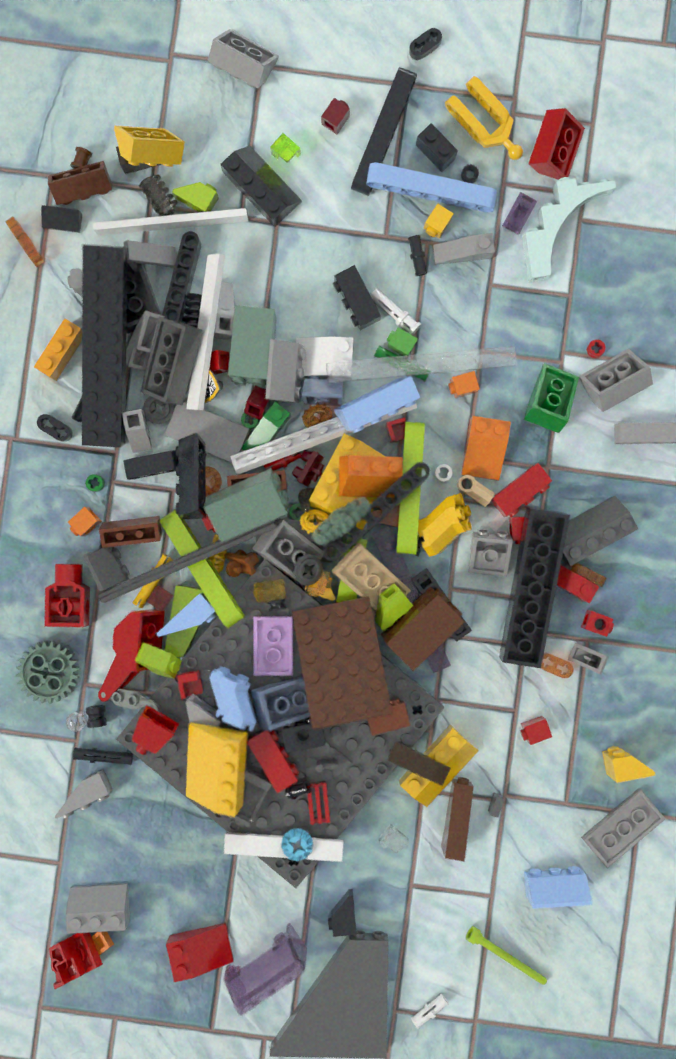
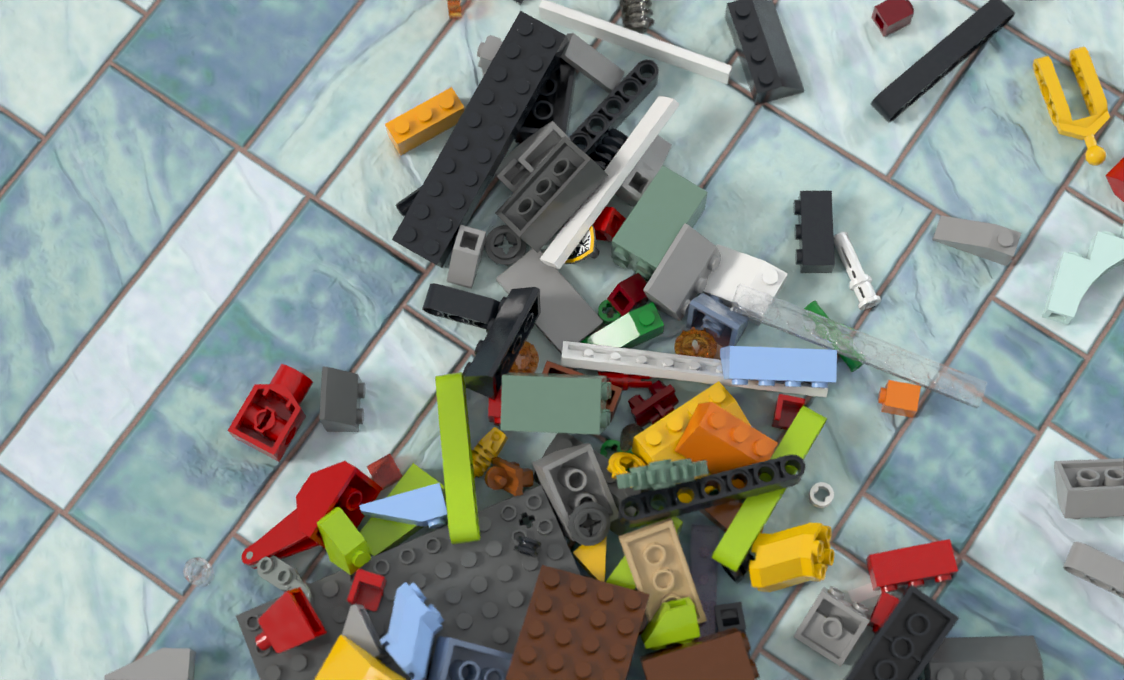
camera: 25 degrees right, 15 degrees down
sand green gear [16,641,80,704] -> none
black beam [37,414,73,442] -> none
orange brick [68,507,102,537] -> none
black pin [73,747,133,765] -> none
green bush [86,474,105,492] -> none
black wheel [86,705,107,728] -> none
dark grey axle [98,519,277,603] -> none
copper brick [99,516,162,548] -> none
yellow pin [132,554,173,608] -> none
lime slope [172,182,219,212] -> none
clear yellow bracket [253,579,286,602] -> none
lavender tile [254,616,293,676] -> none
clear neon green panel [270,133,301,163] -> none
clear yellow bracket [305,570,333,597] -> none
light blue beam [366,163,497,212] -> none
bright green brick [387,327,418,359] -> none
black pin [408,235,427,276] -> none
black brick [416,123,458,172] -> none
yellow brick [423,203,454,238] -> none
tan piece [457,475,495,507] -> none
black bush [461,164,479,184] -> none
orange slope [461,416,511,481] -> none
clear purple slope [502,192,537,235] -> none
green slope [524,363,579,433] -> none
red bush [587,339,606,358] -> none

